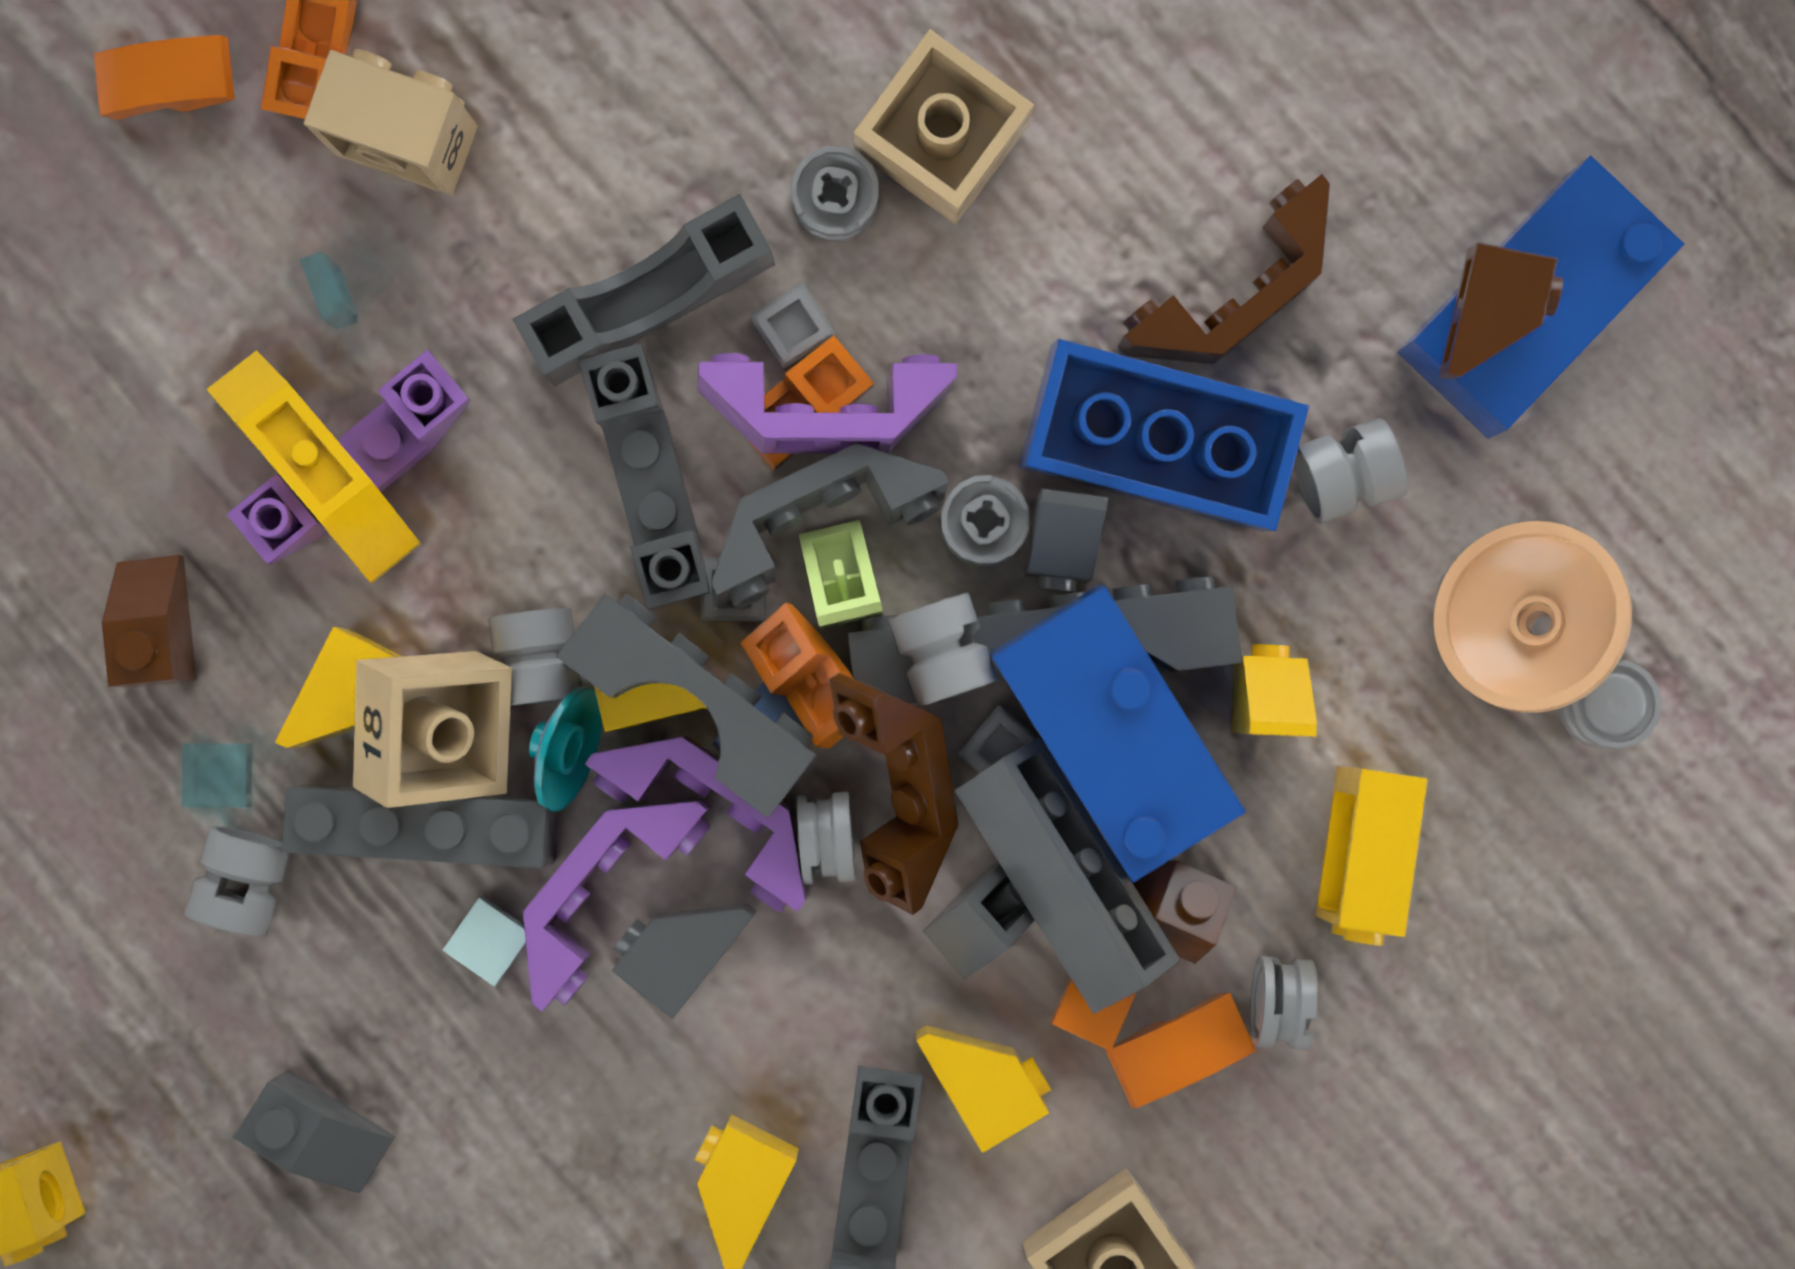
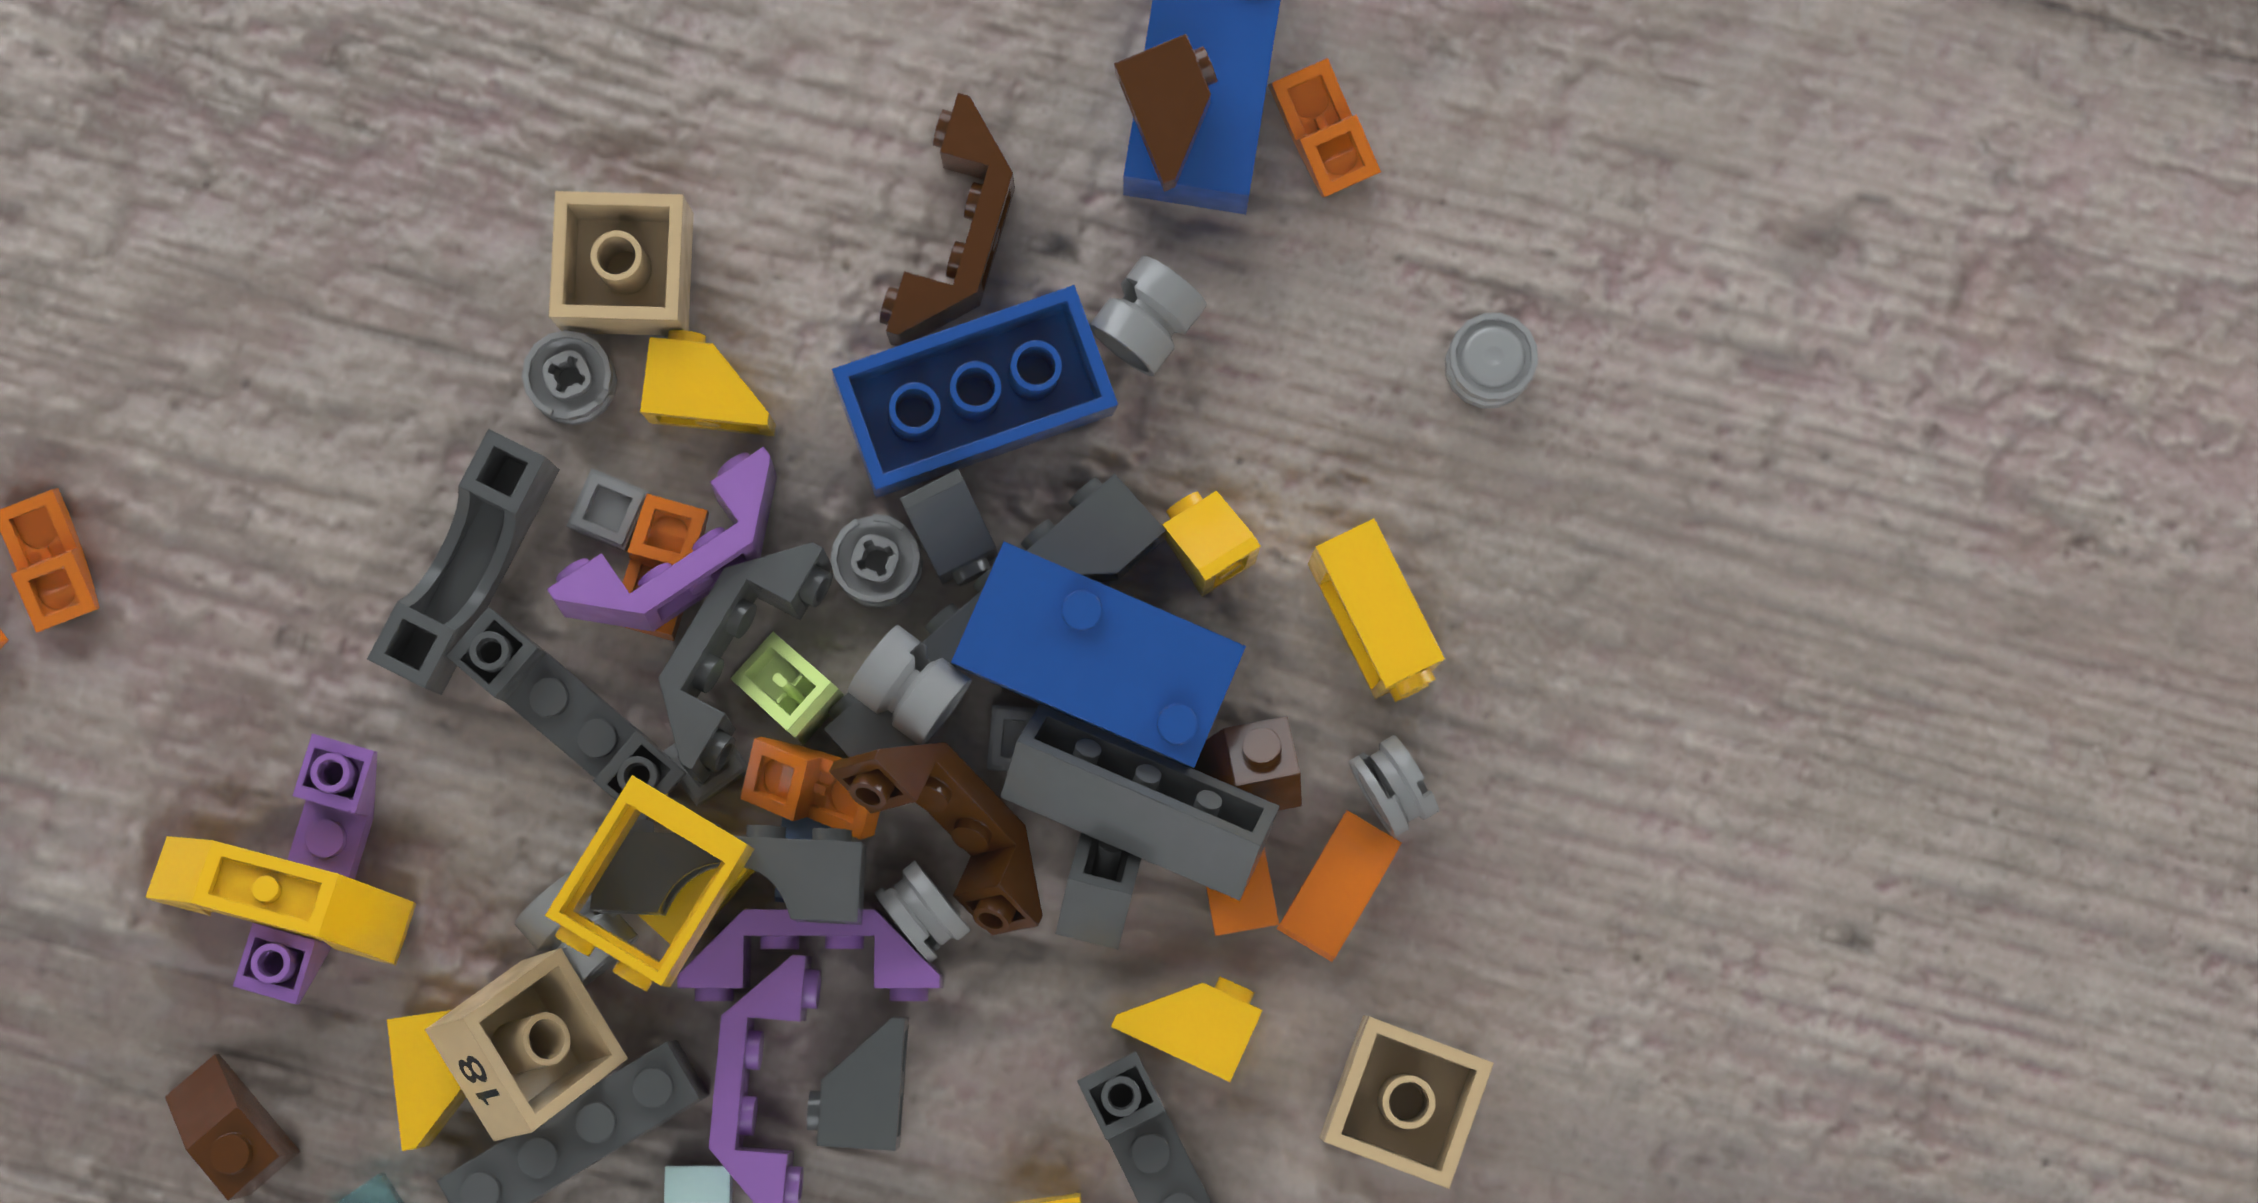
camera: 35 degrees left, 5 degrees down
clear light blue tile [300,251,359,330] -> none
tan brick [303,49,478,196] -> none
teal dish [529,687,602,812] -> none
light nougat dish [1434,521,1632,713] -> none
none -> yellow window [545,775,755,992]
none -> yellow slope [640,330,776,436]
none -> orange slope [1268,58,1381,198]

